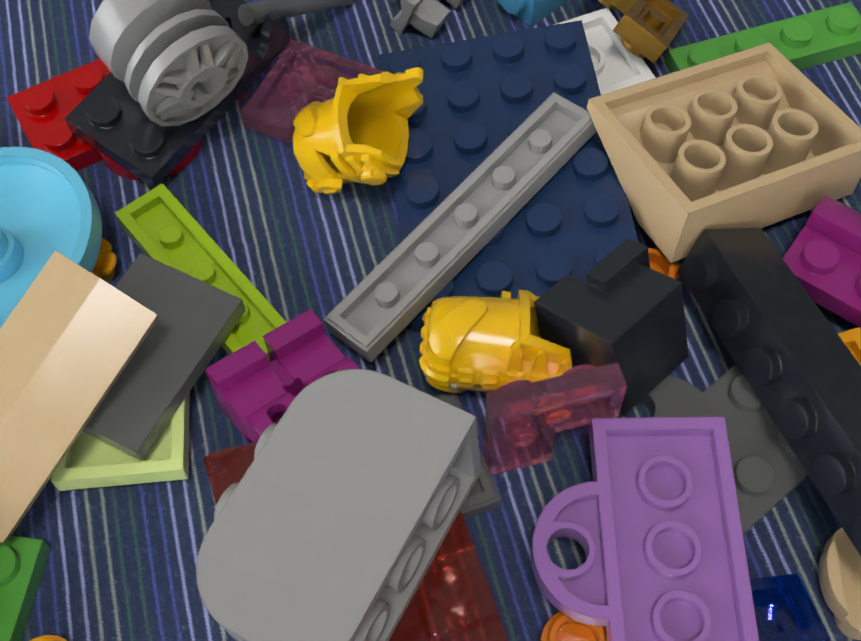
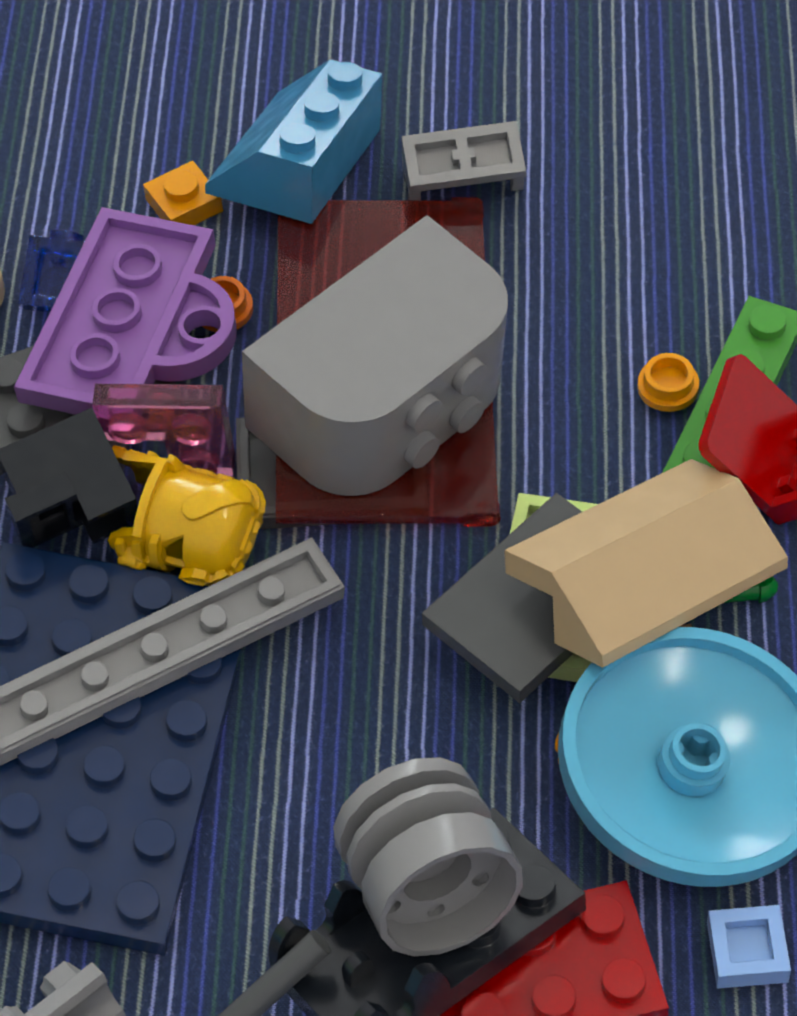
camera: 160 degrees left, 5 degrees down
lime plate [114,183,286,363] -> none
magenta legs [205,309,360,447] -> none
clear pink plate [241,39,385,143] -> none
yellow helmet [292,67,424,194] -> none

